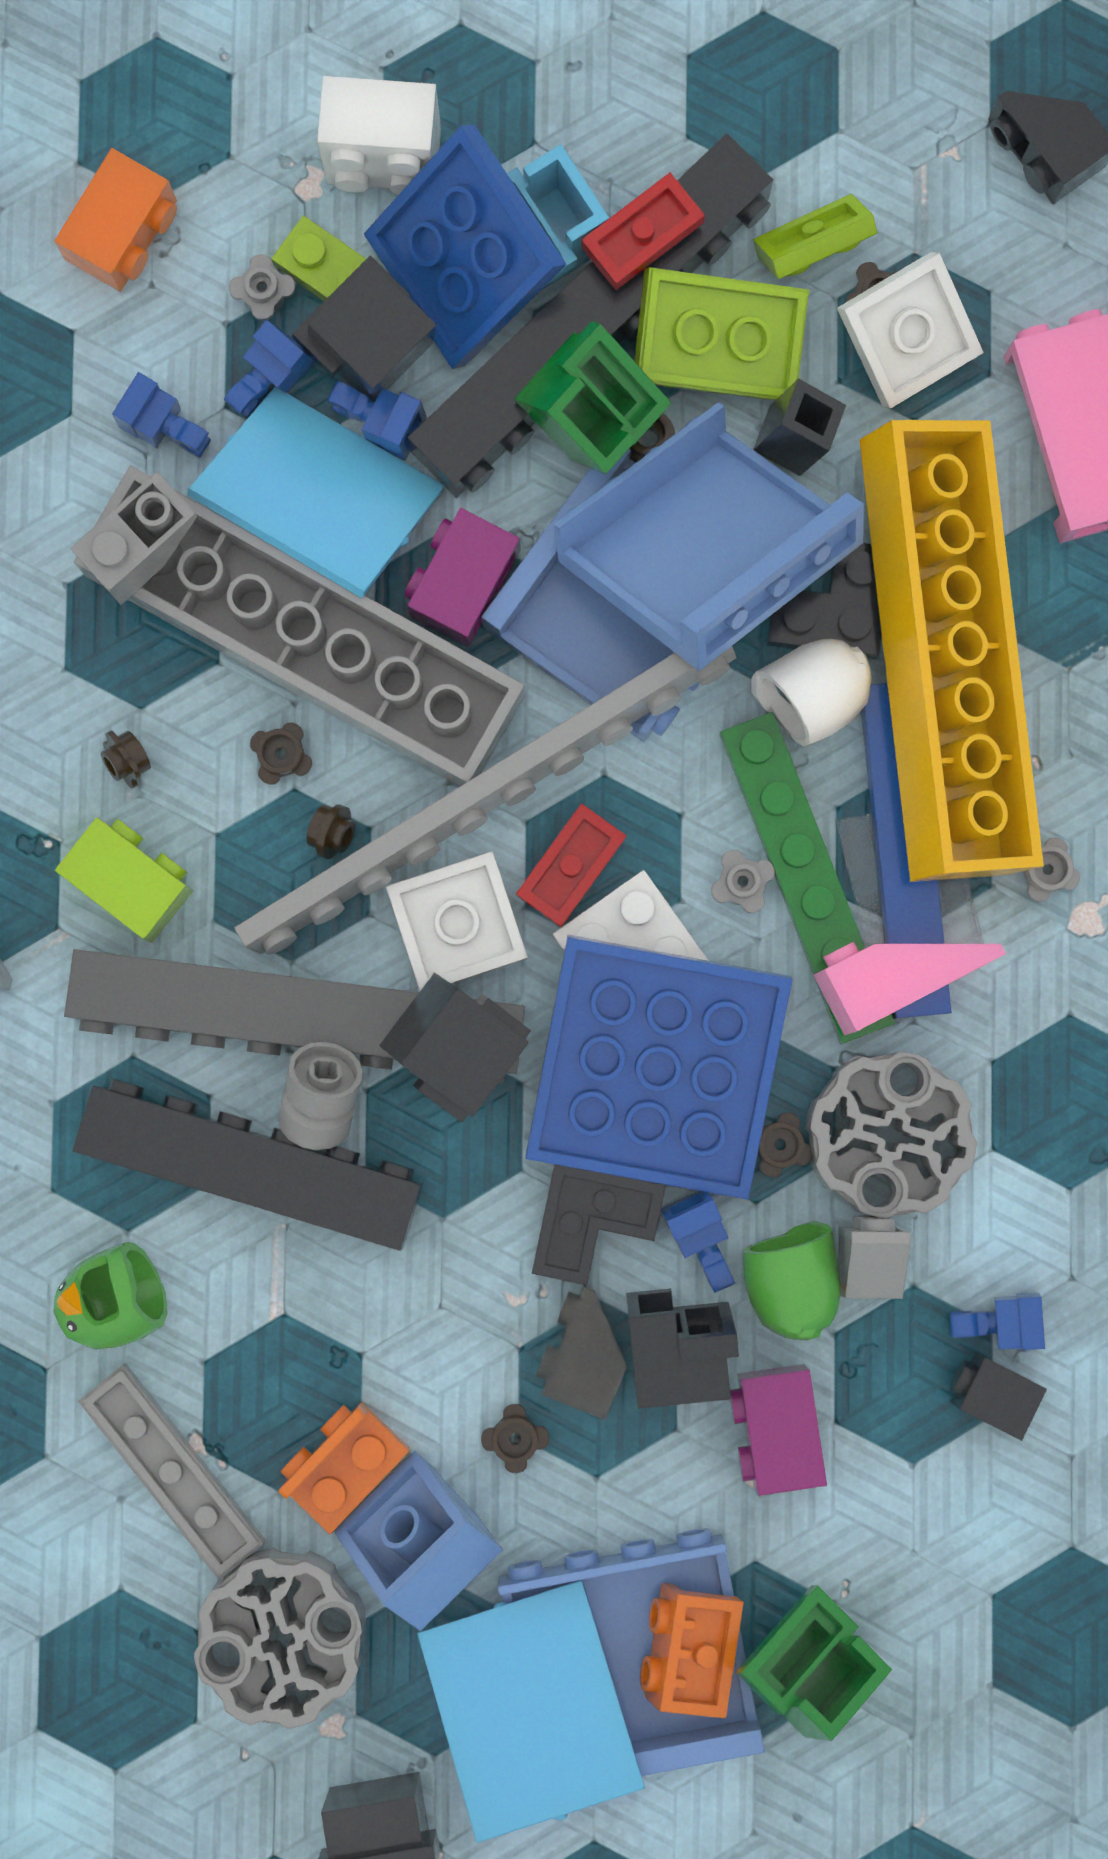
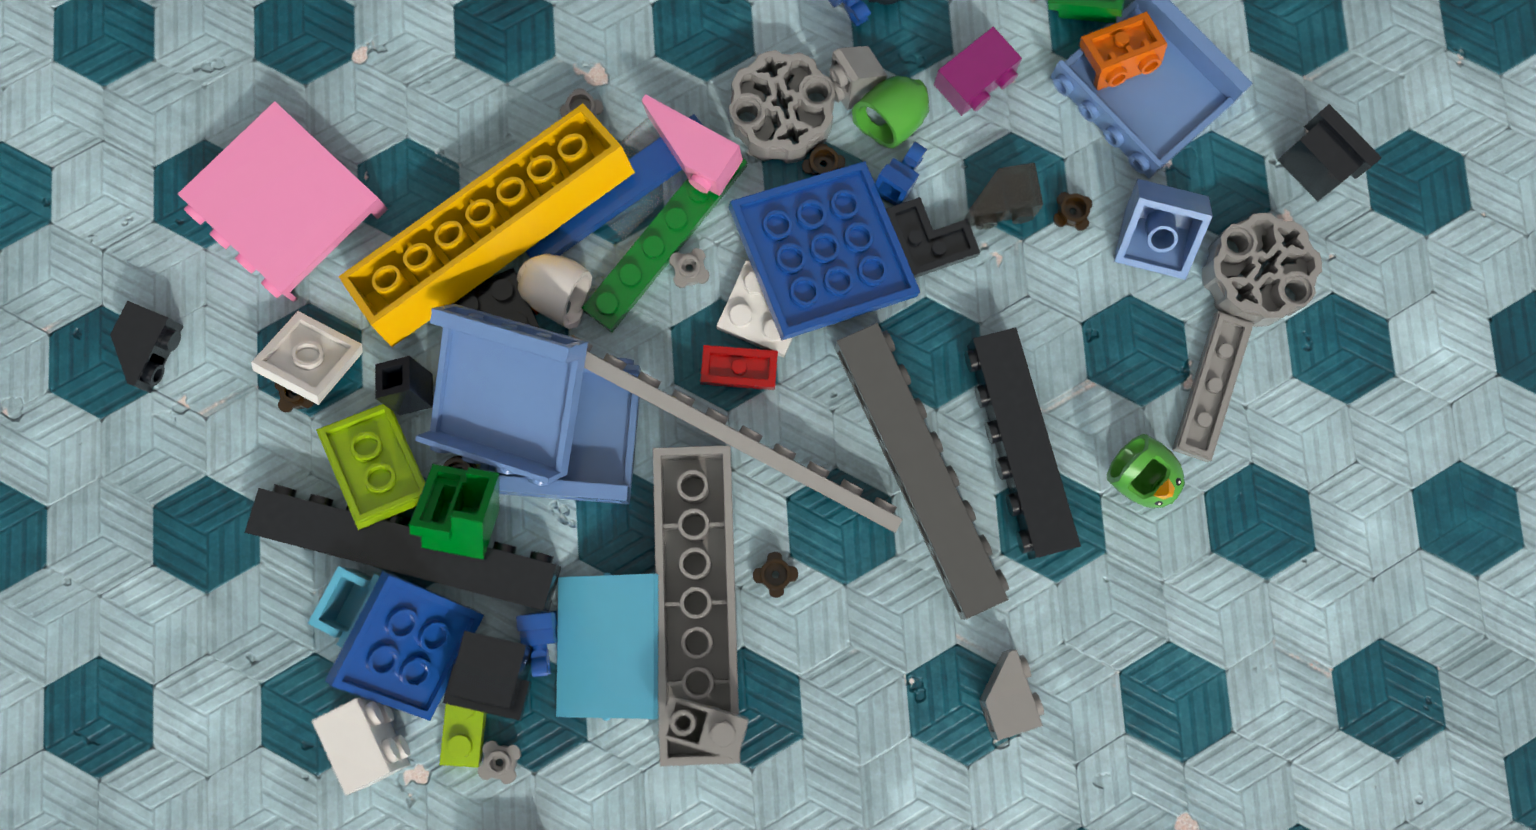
camera: 125 degrees left, 5 degrees down
lime brick [54,817,194,943] -> none
dark brown plate [101,730,151,789] -> none
blue piece [112,372,211,458] -> none
blue piece [224,320,316,418] -> none
light grey wheel [278,1042,363,1150] -> none
orange bracket [278,1401,410,1534] -> none
dark brown plate [307,804,355,859] -> none
black plate [379,972,531,1122] -> none
white plate [386,851,528,991] -> none
magenta brick [404,507,521,647] -> none
medium azure piece [417,1580,645,1843] -> none
red plate [581,172,705,290] -> none
black plate [626,1288,739,1409] -> none
lime plate [753,193,878,280] -> none

